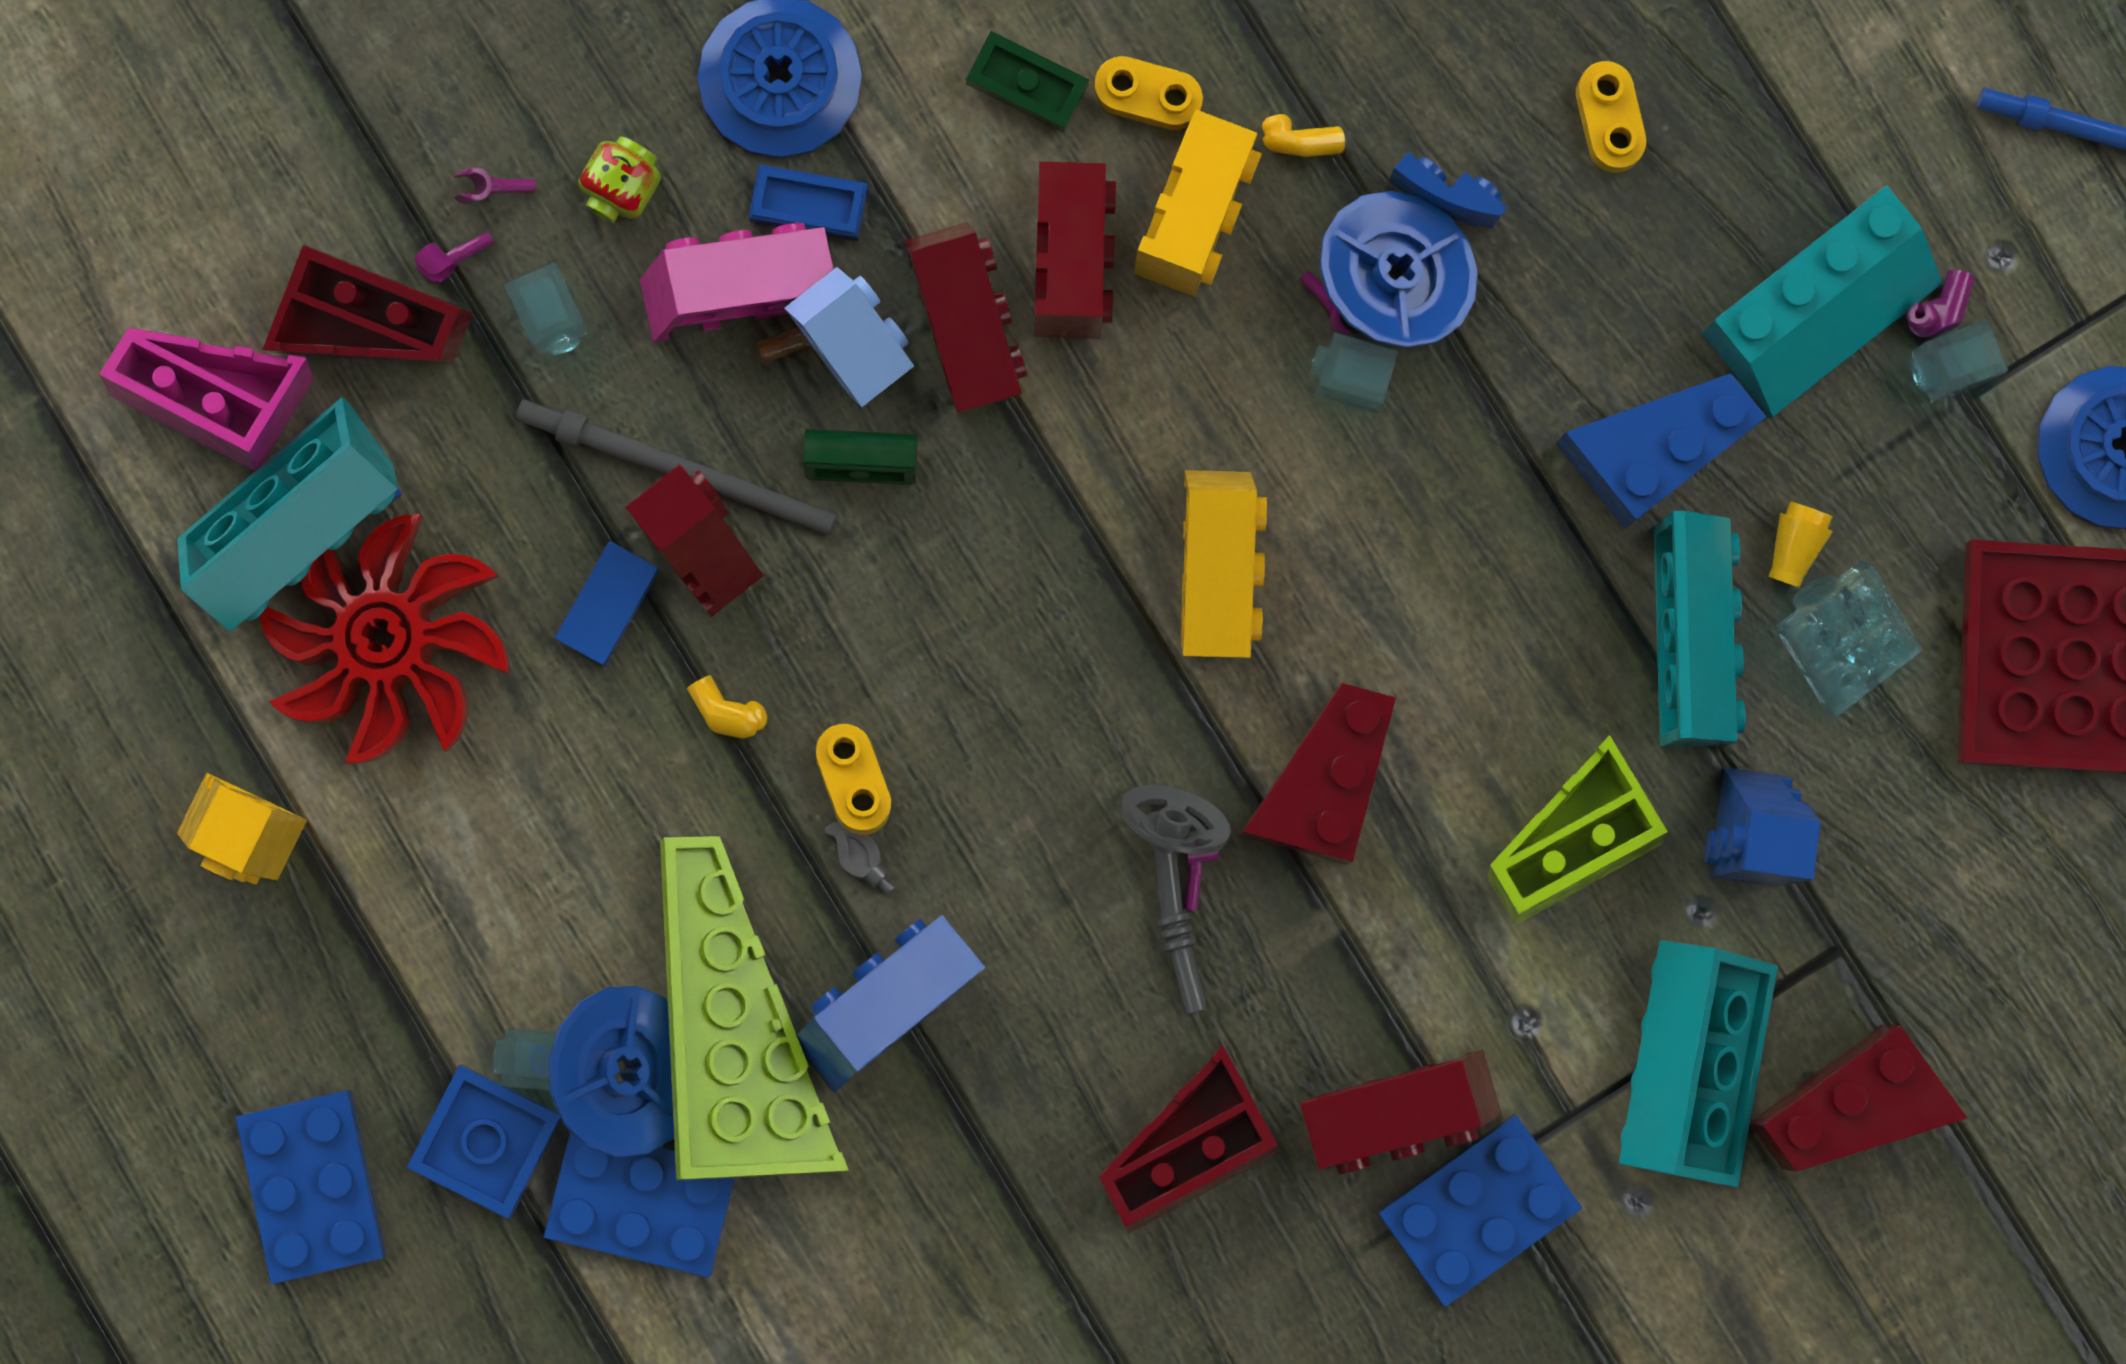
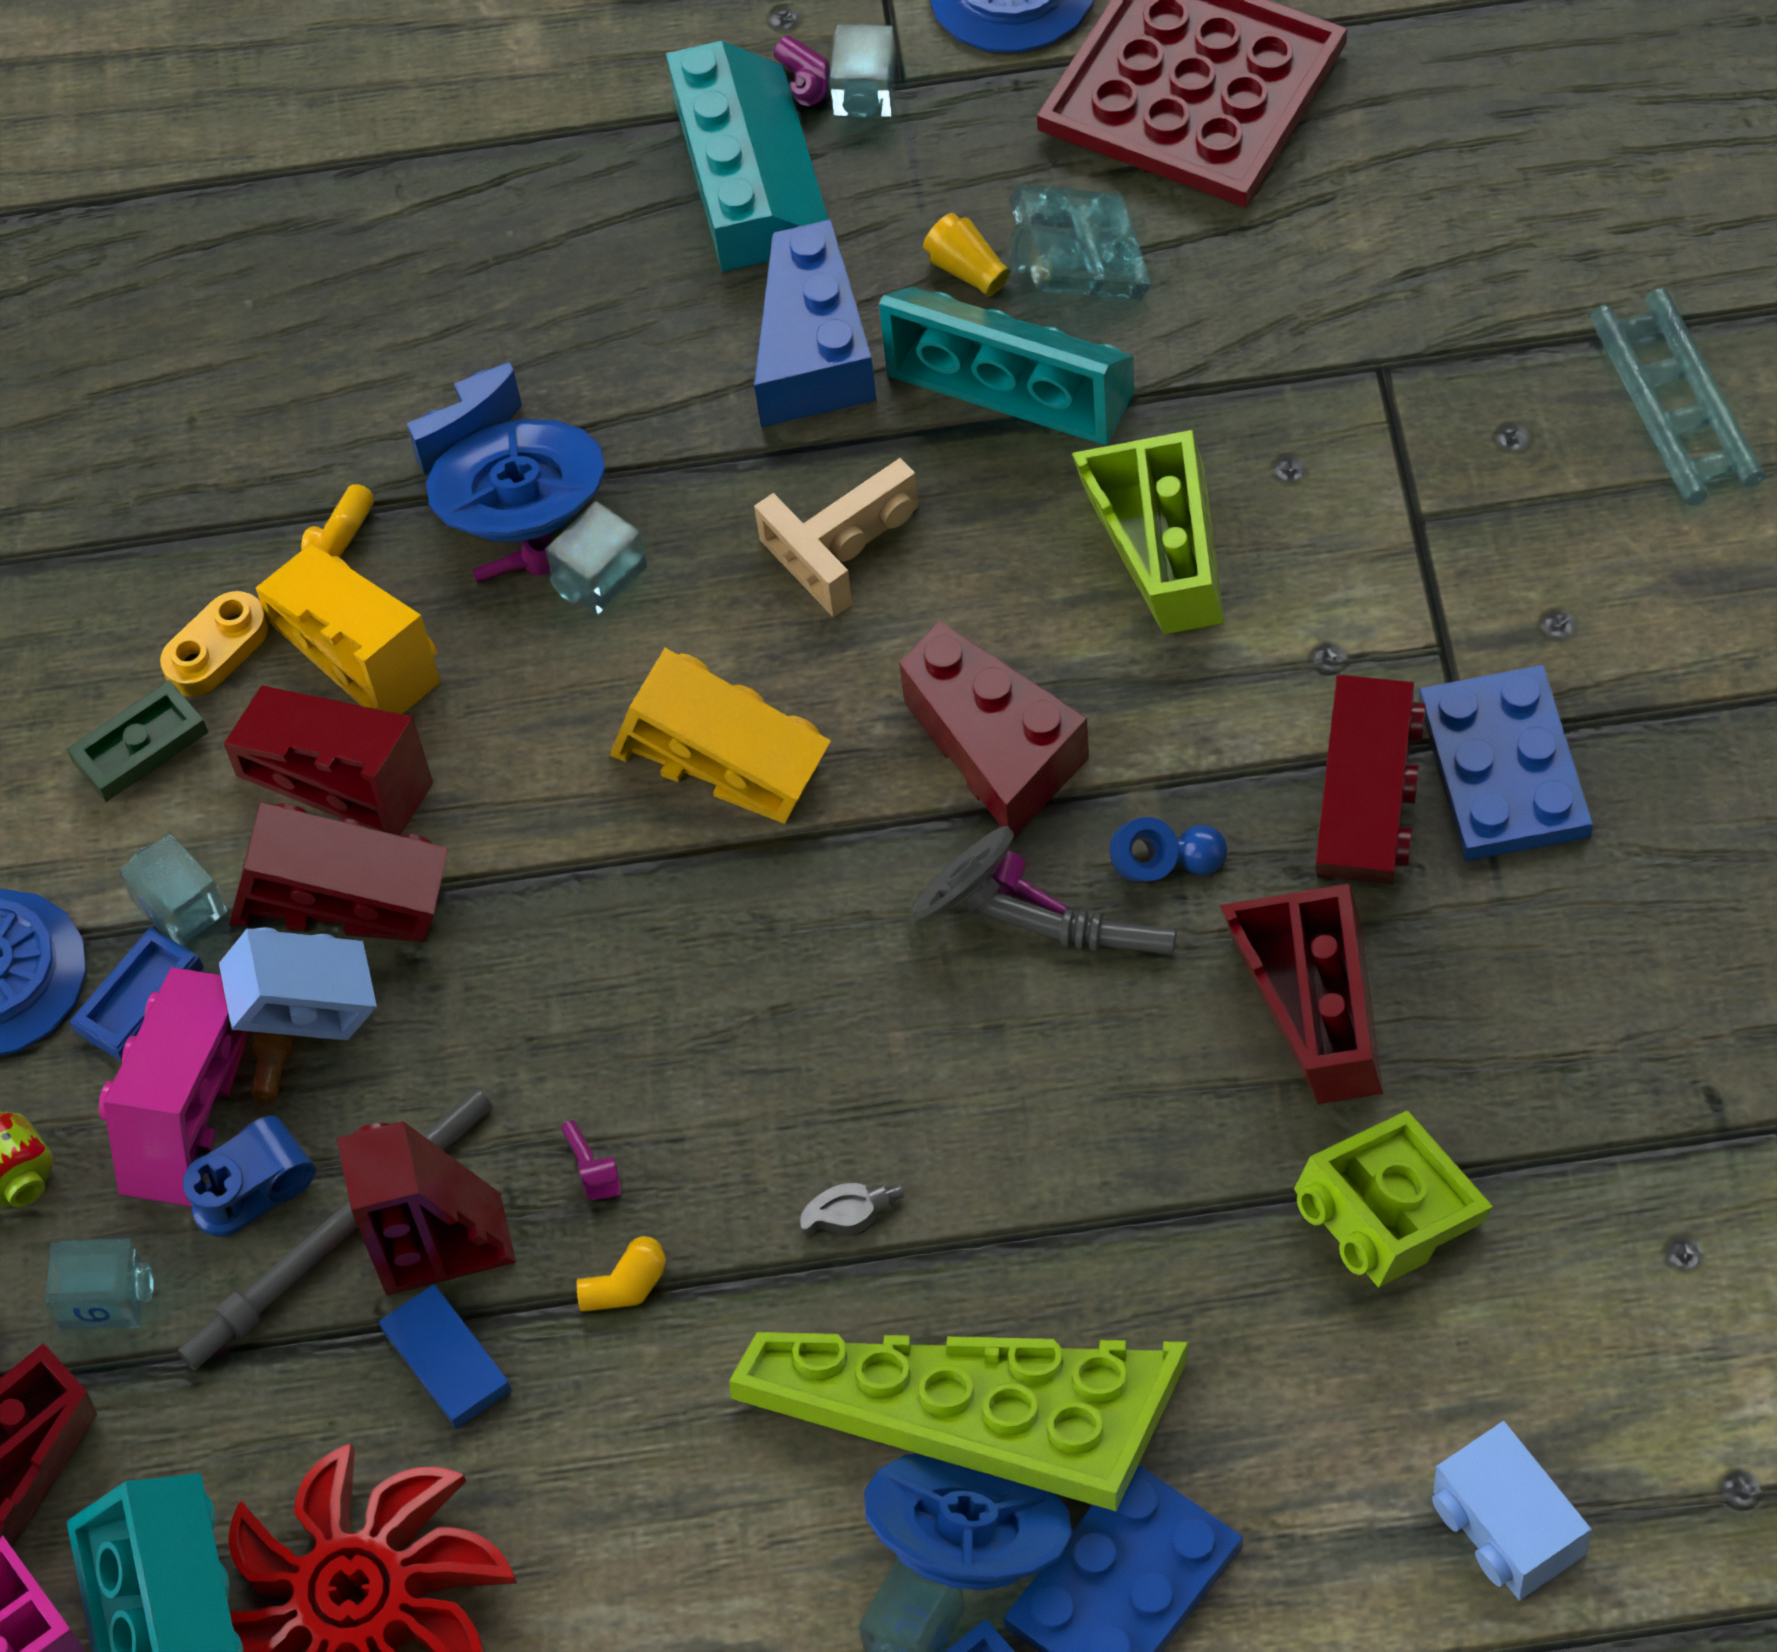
camera: 50 degrees left, 25 degrees down
wedge [797,915,985,1093] -> none
dark green brick [803,429,918,485] -> none
yellow plate [816,724,891,835] -> none
yellow plate [1576,61,1647,173] -> none
teal slope [1618,940,1778,1187] -> none
blue wedge [1704,767,1821,887] -> none
dark red wedge [1750,1025,1968,1172] -> none
none -> clear light blue brick [119,832,227,946]
none -> blue piece [183,1116,316,1237]
none -> magenta hand [561,1120,622,1200]
none -> tan bracket [754,458,919,618]
none -> blue plate [1109,817,1228,883]
none -> lime plate [1294,1110,1493,1288]
none -> clear light blue bar [1589,287,1766,506]

